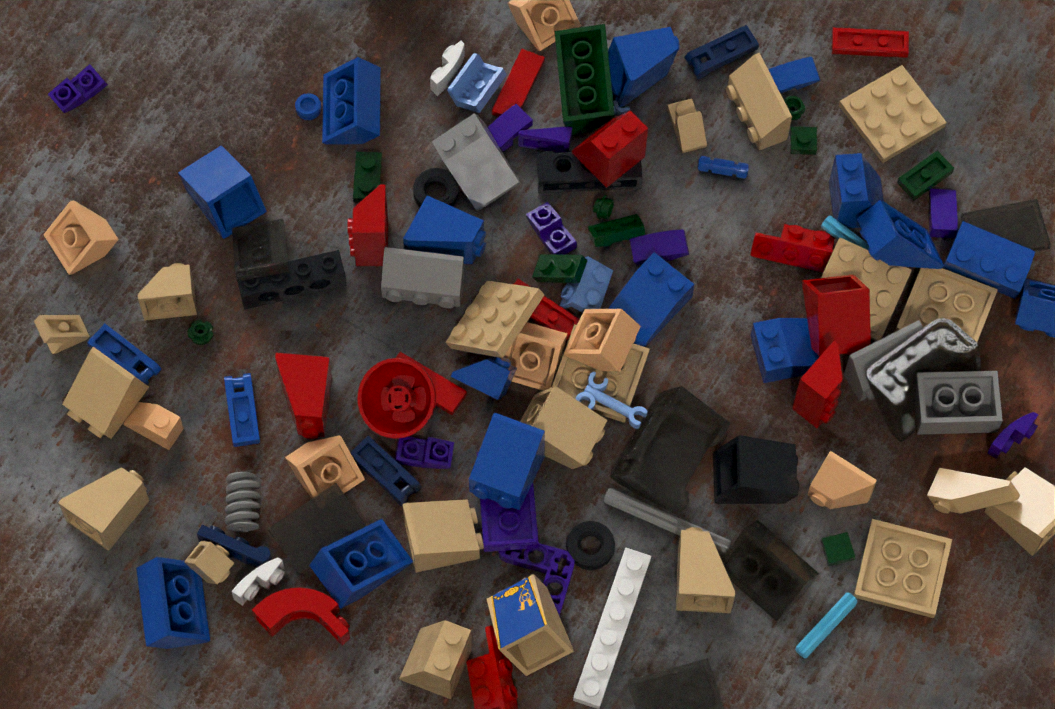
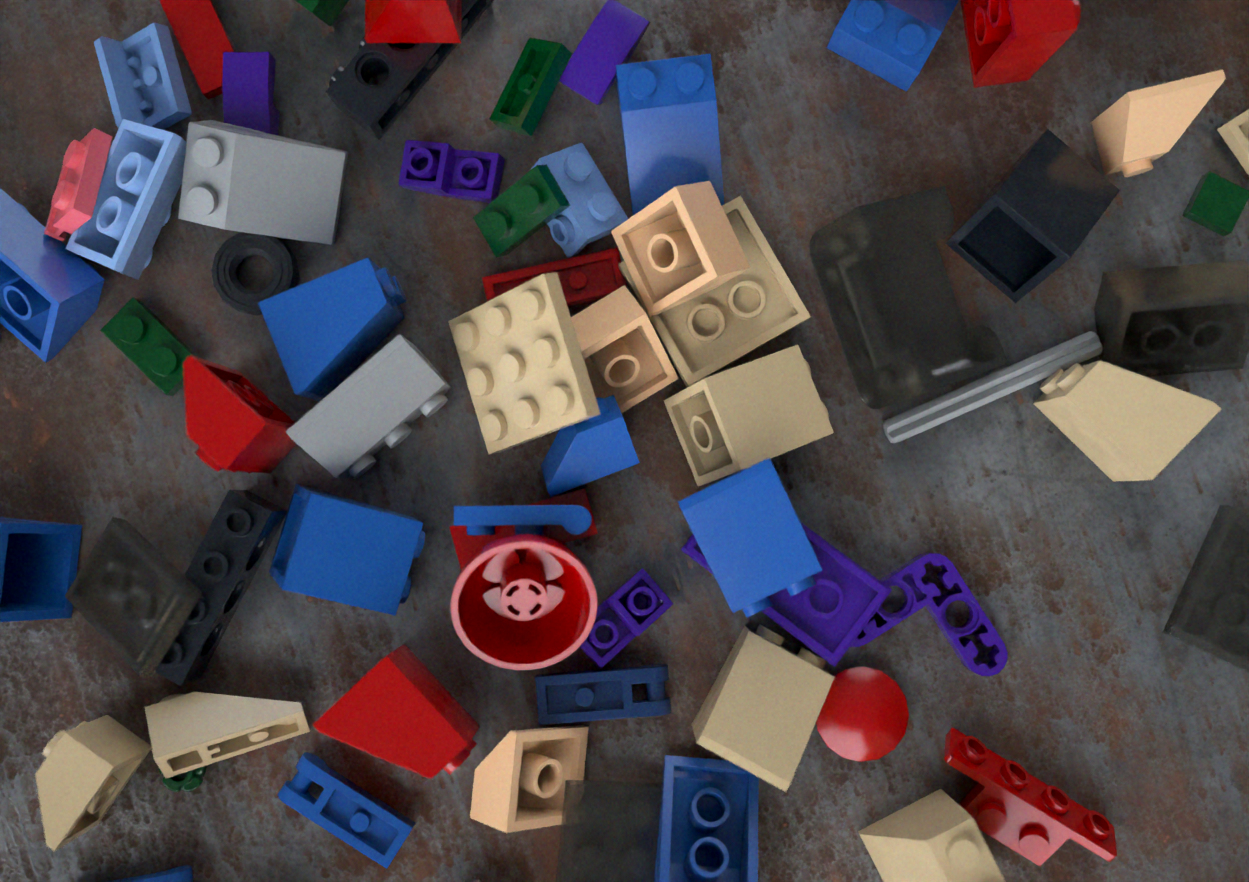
camera: 45 degrees left, 20 degrees up
white slope [430,41,465,96] -> none
slope [487,574,574,676] -> none
dark purple slope [518,127,573,153] -> none
black tyre [566,521,615,570] -> none
white plate [573,547,651,709] -> none
light blue bar [576,371,648,429] -> none
dark green plate [593,195,614,220] -> none
none -> coral plate [44,128,113,242]
none -> light blue slope [65,119,186,280]
none -> tan slope [145,692,310,778]
none -> blue slope [269,483,425,616]
none -> blue plate [454,505,592,535]
none -> red dish [816,666,909,762]

